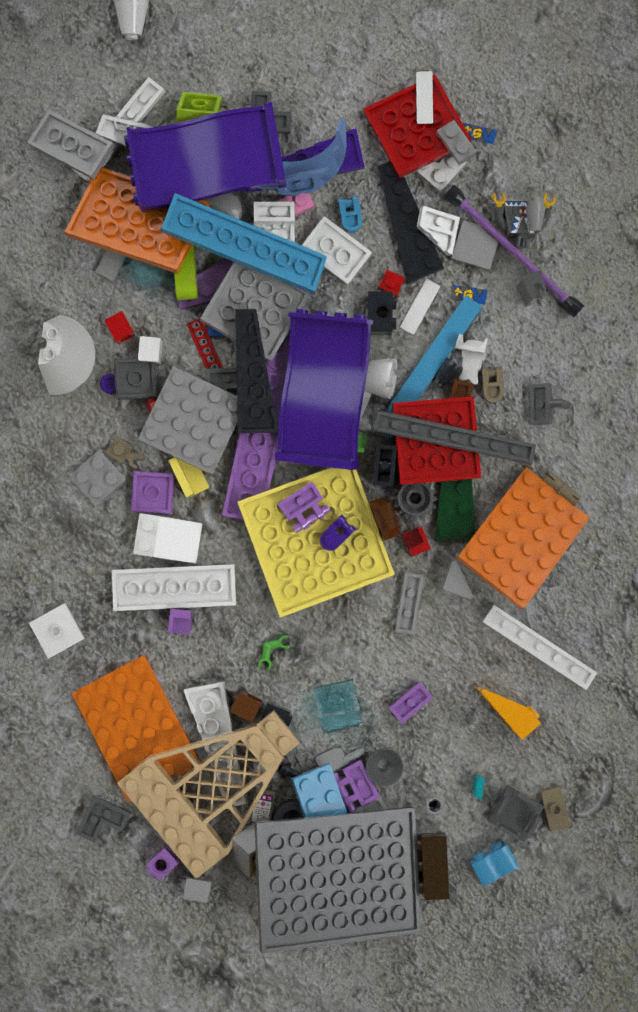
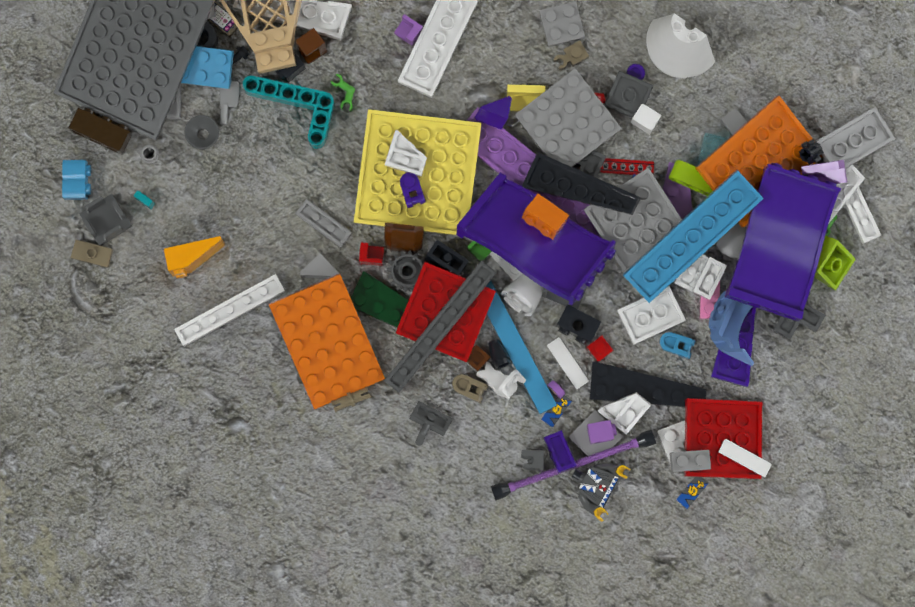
camera: 115 degrees right, 5 degrees down
red panel [105,311,136,345] -> none
medium lavender plate [131,471,175,514] -> none
white slope [133,513,203,563] -> none
medium lavender plate [277,482,331,533] -> none
clear light blue slope [313,679,363,734] -> none
medium lavender plate [334,759,380,812] -> none
medium lavender plate [388,681,433,724] -> none
light grey cone [525,201,546,231] -> none
none -> teal beam [243,76,335,149]
none -> white wing [385,130,427,177]
none -> dark purple slope [474,96,512,129]
none -> orange brick [522,194,569,240]
none -> dark purple tile [543,430,577,474]
none -> medium lavender tile [547,380,565,399]
none -> medium lavender brick [587,420,617,445]
none -> black gear [799,139,824,165]
none -> panel [801,160,847,184]

